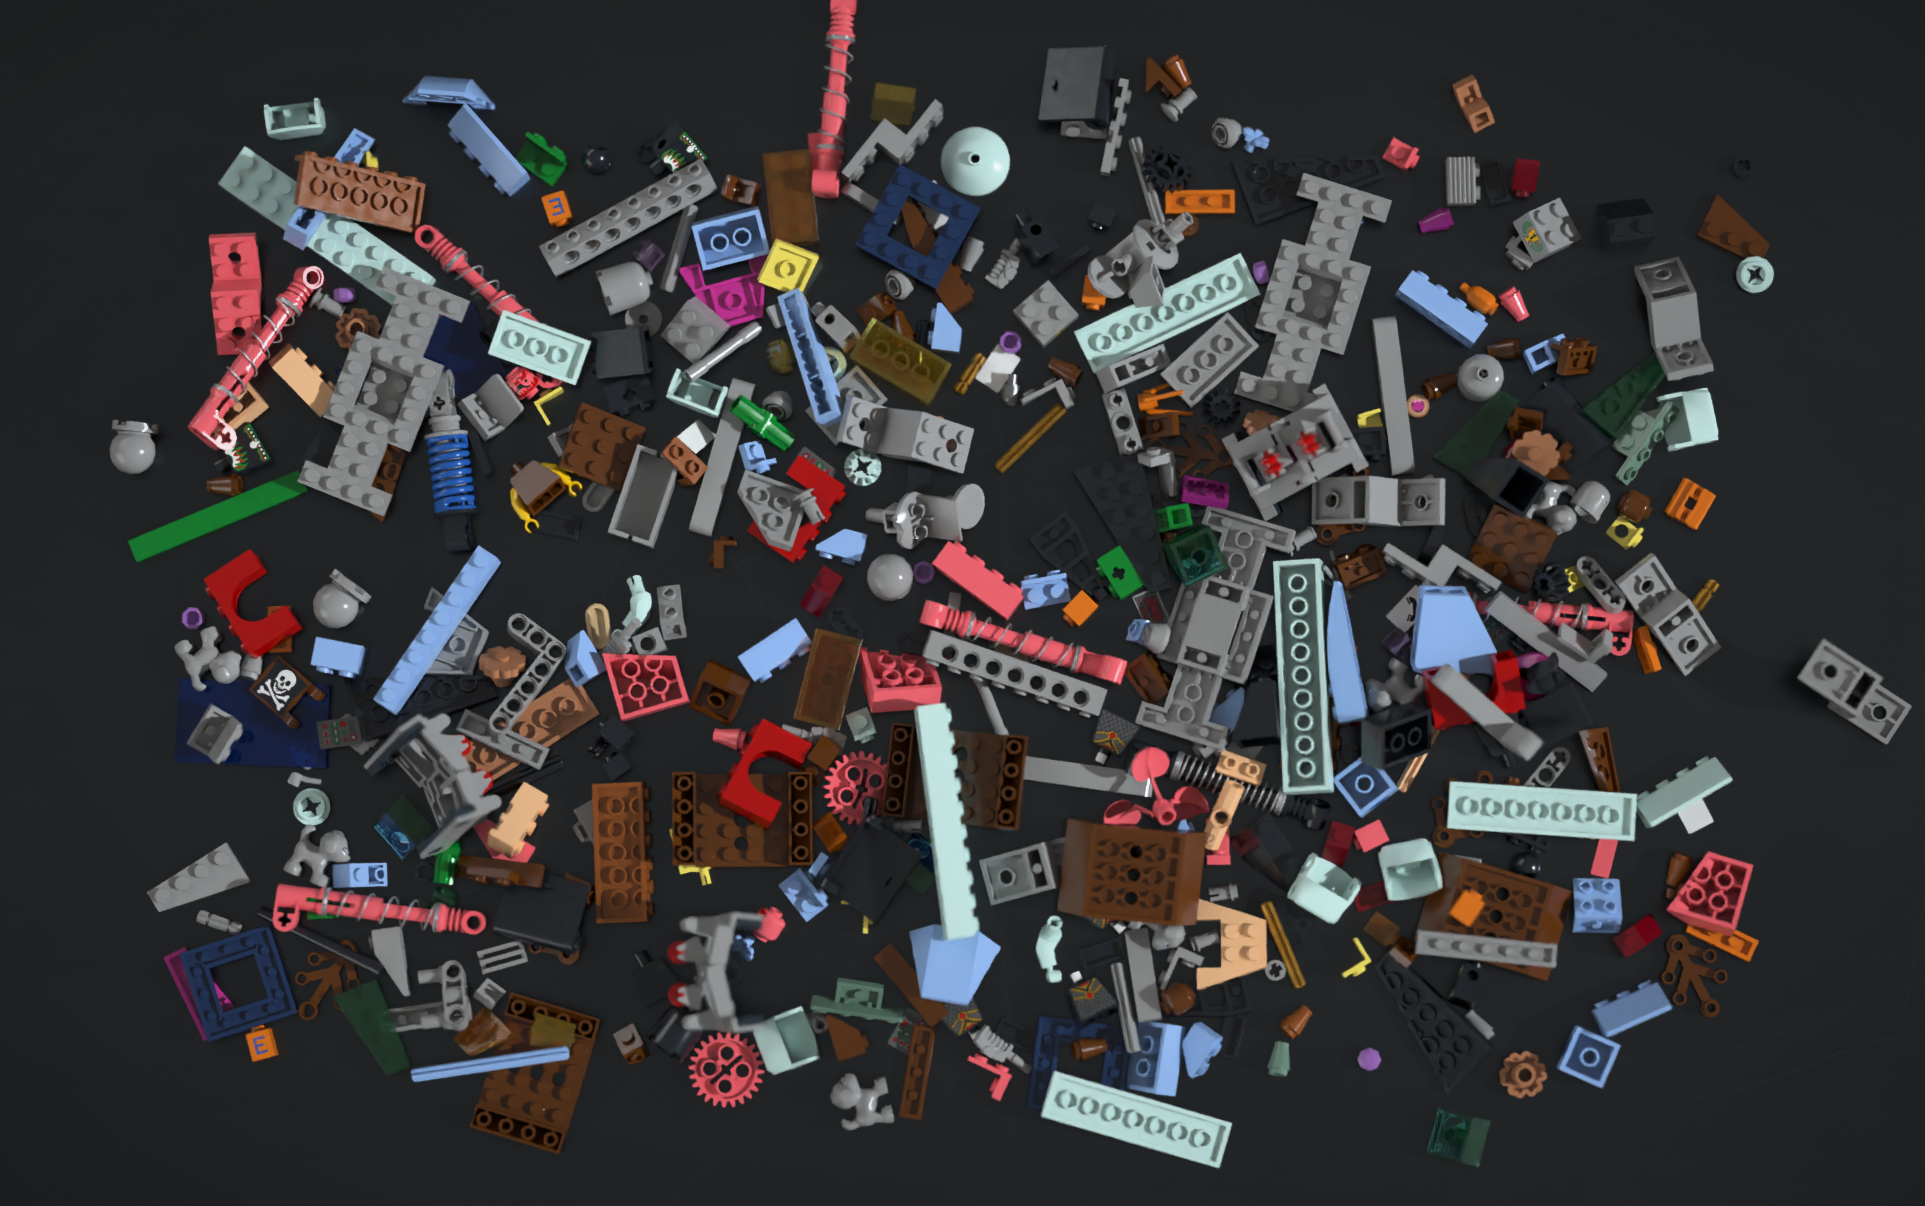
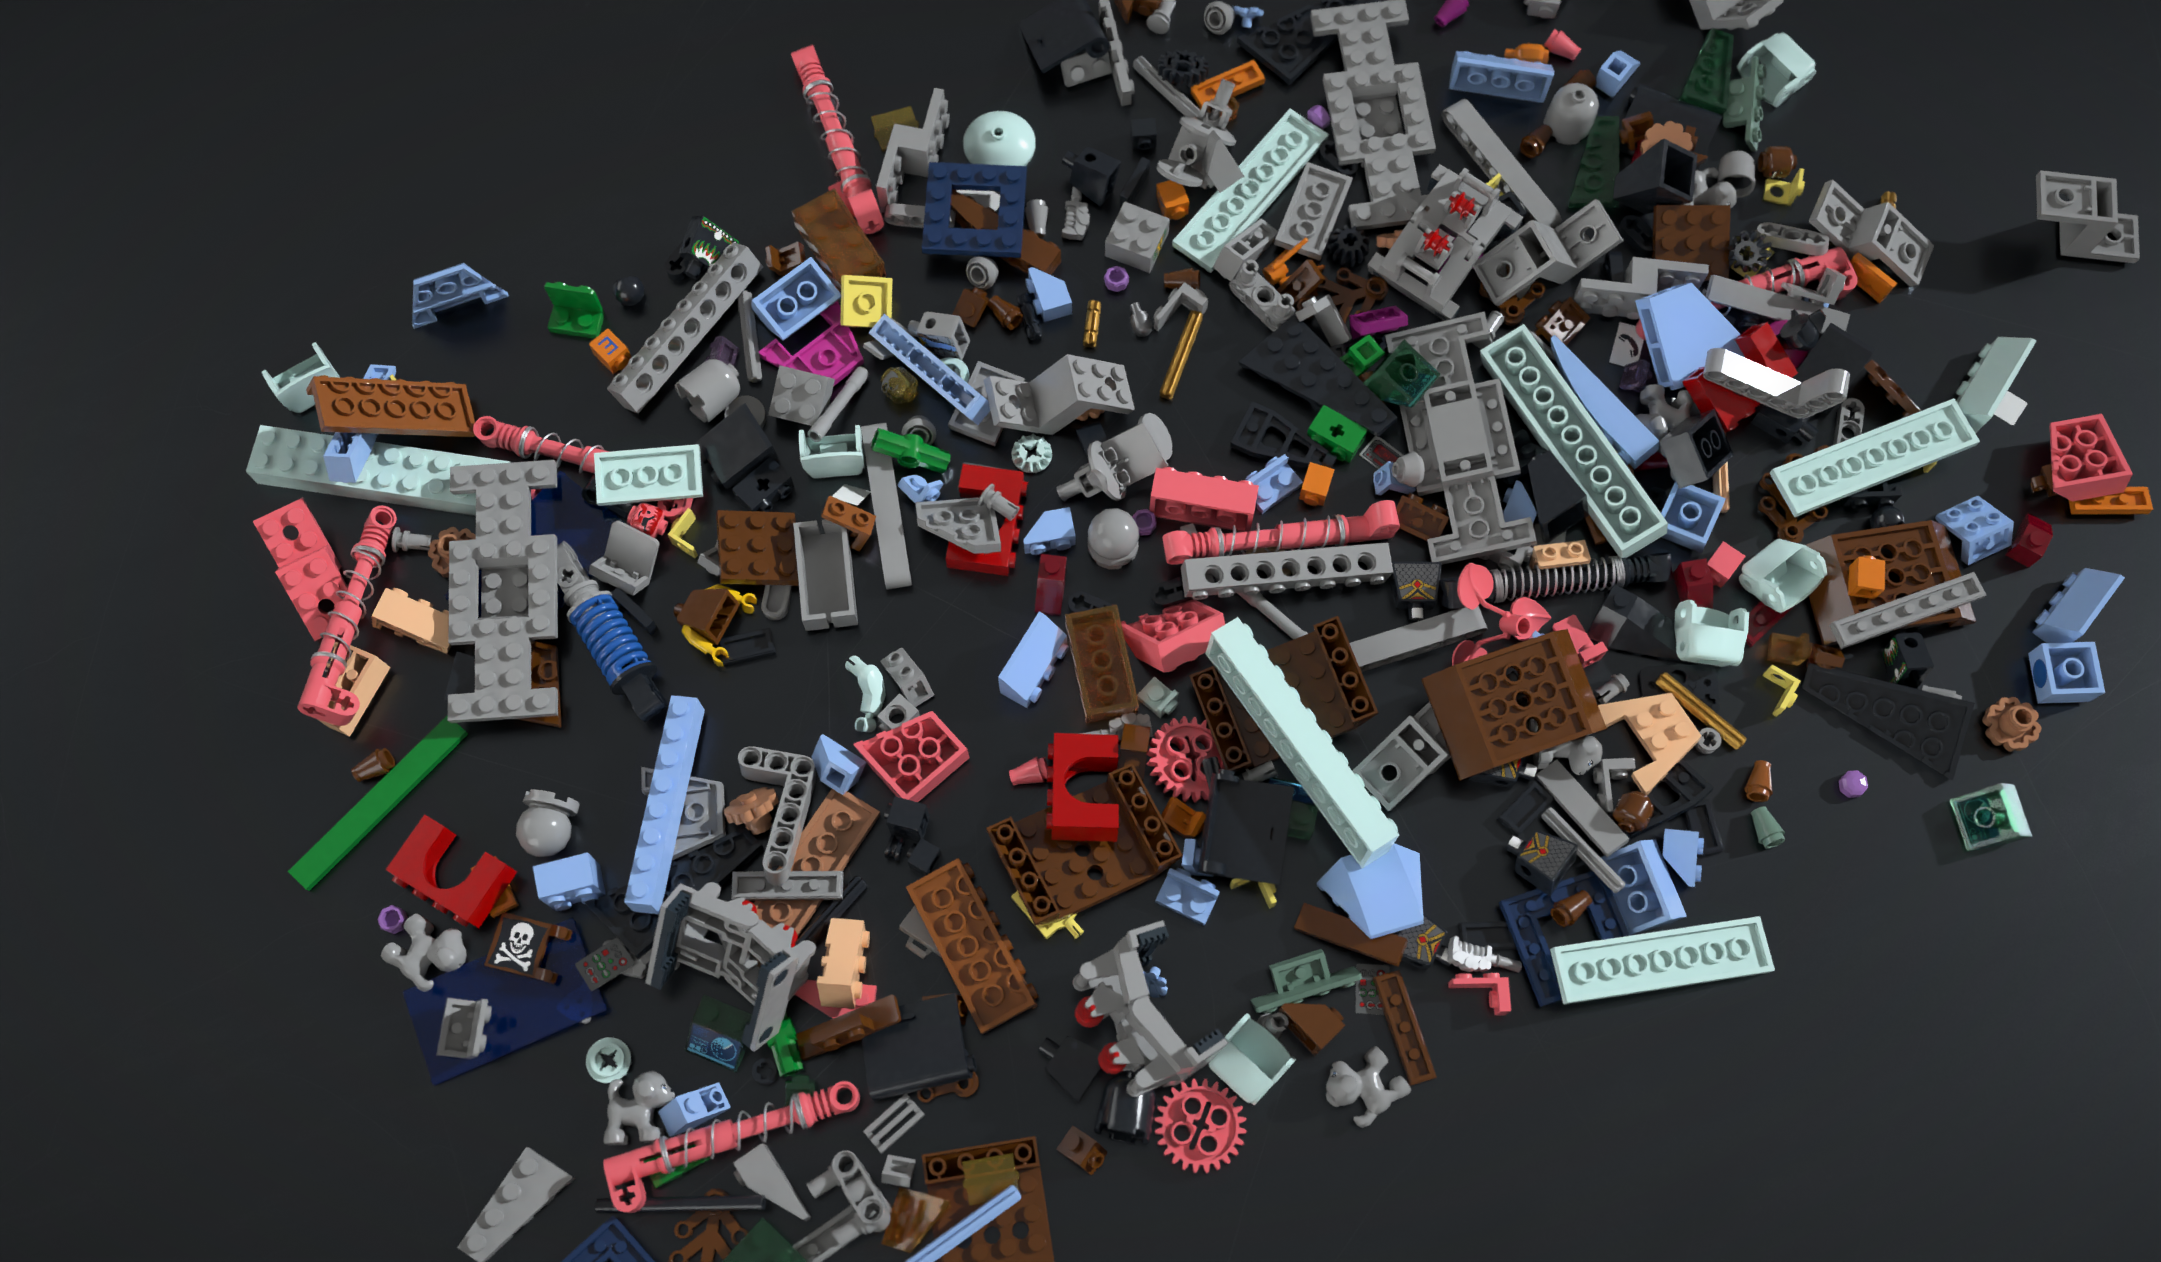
camera: 30 degrees left, 15 degrees down
light grey tile [110,420,159,474] -> none
light grey axle [197,910,242,935] -> none
torso [214,422,274,475] -> none
light grey cone [239,654,263,681] -> none
light grey hand [287,772,321,787] -> none
medium lavender tile [334,288,356,303] -> none
light blue slope [448,103,531,197] -> none
tan tile [585,604,612,650] -> none
light grey piece [598,618,641,664] -> none
reddish brown slope [689,659,752,726] -> none
reddish brown bracket [709,536,738,570] -> none
coral head [752,907,785,942] -> none
clear yellow slope [849,317,952,407] -> none
white sticker [975,344,1020,393] -> none
light aqua arm [1035,916,1062,983] -> none
light grey pin [1189,929,1220,952] -> none
light nougat piece [1204,780,1245,851] -> none
tile [1407,394,1429,418] -> none
reddish brown bracket [1551,337,1597,376] -> none
coral sticker [1591,839,1618,878] -> none
reddish brown plant [1661,934,1728,1017] -> none
orange piece [1664,478,1716,530] -> none
dark orange cone [1665,852,1693,888] -> none

